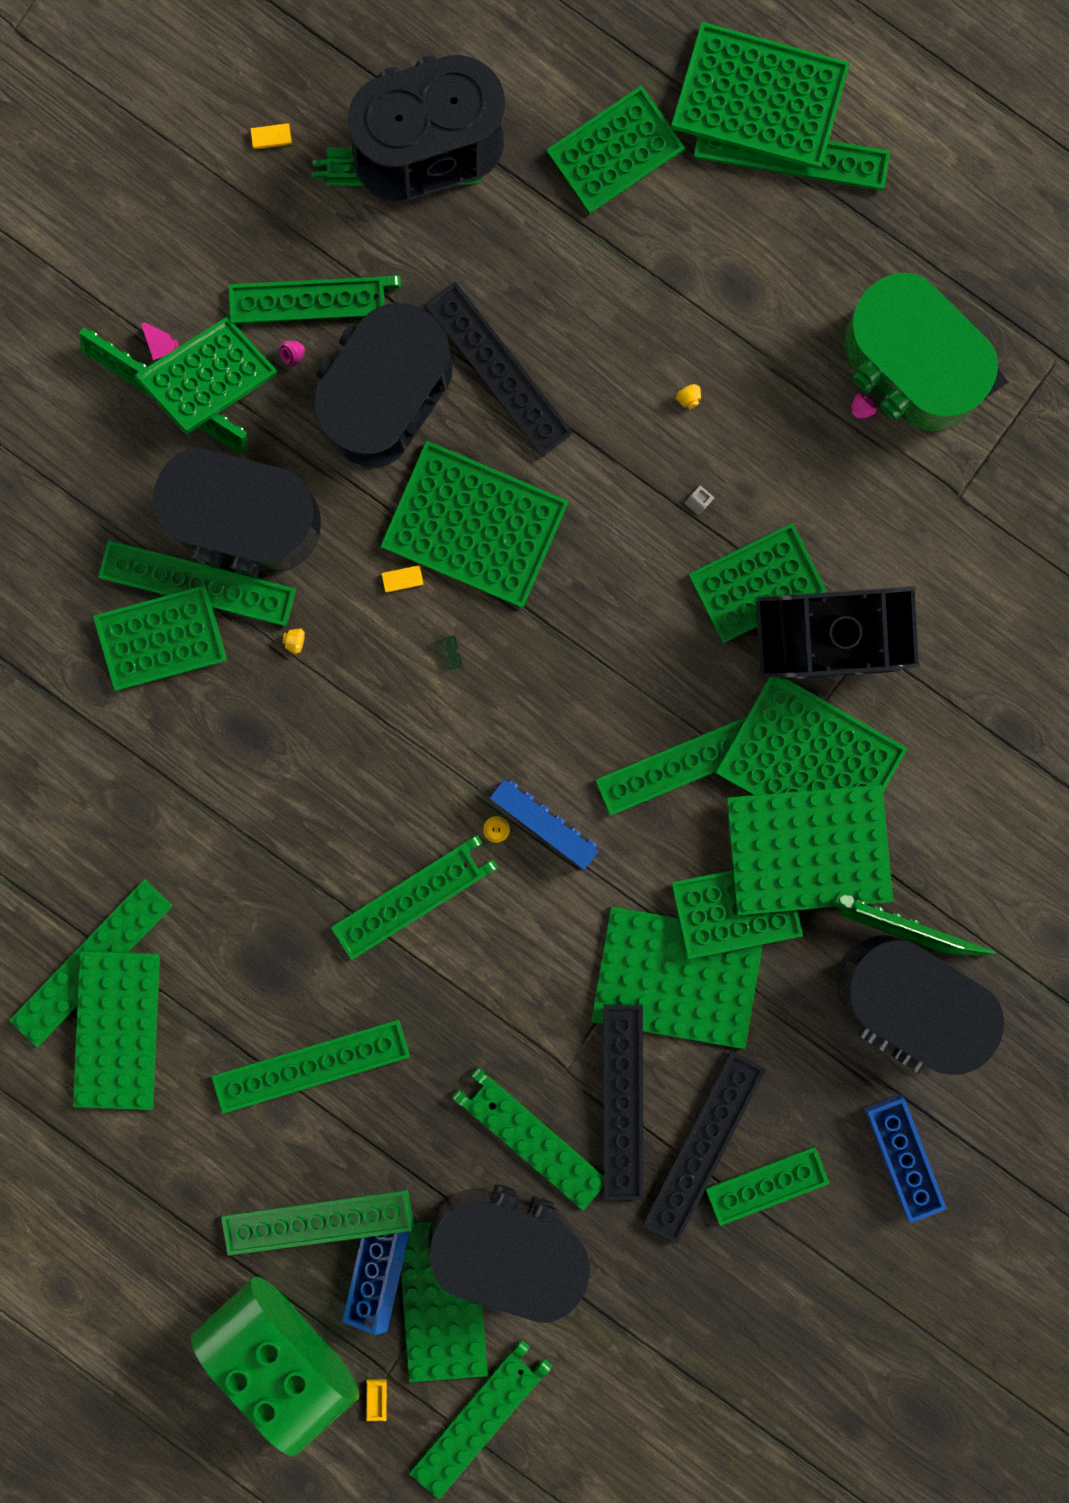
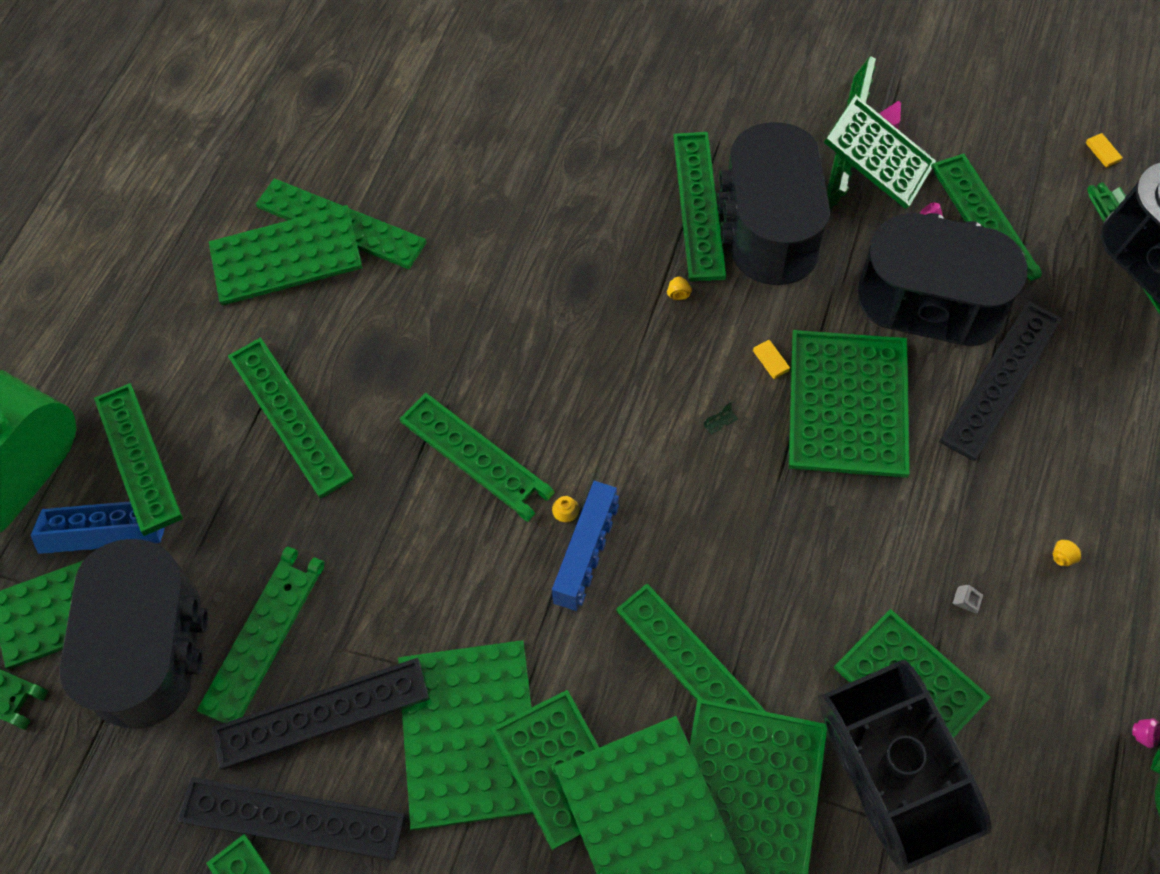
camera: 75 degrees right, 25 degrees down
green plate [93,585,227,691] -> none

